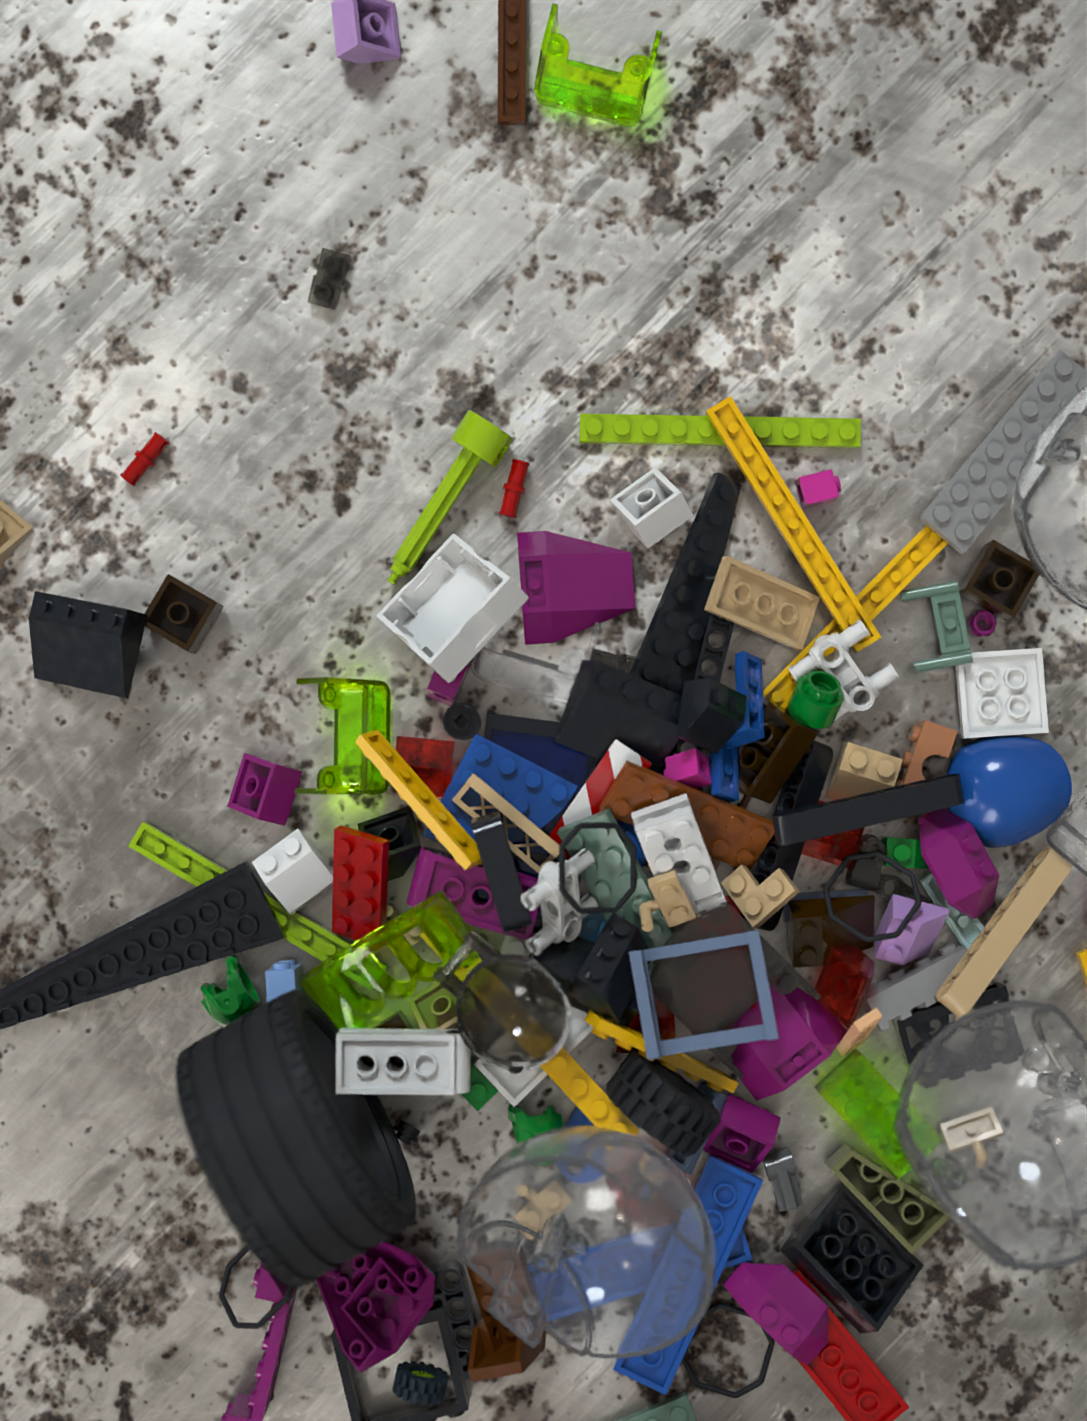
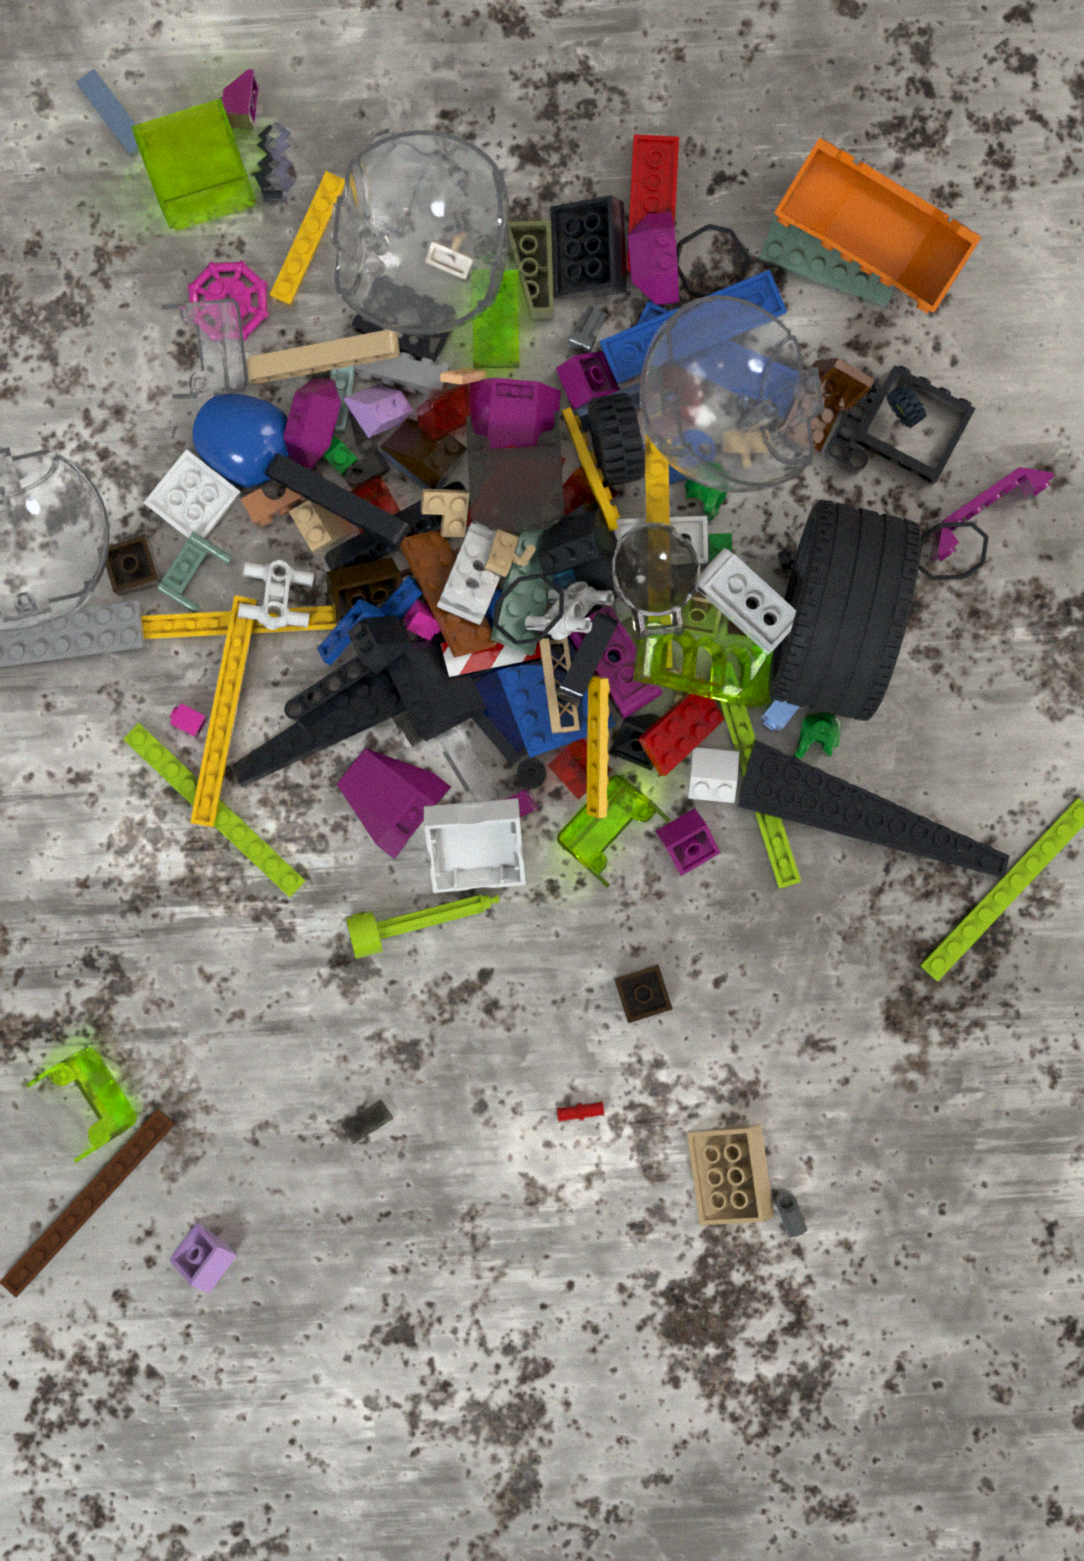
camera: 145 degrees left, 0 degrees up
black slope [29,591,147,699] -> none
magenta wedge [316,1241,435,1372] -> none
red pin [499,459,530,518] -> none
white slope [610,467,694,548] -> none
sand blue piece [629,930,779,1060] -> none
tan plate [704,556,820,650] -> none
green piece [787,671,844,729] -> none
black piece [823,851,922,942] -> none
magenta plate [968,609,997,637] -> none

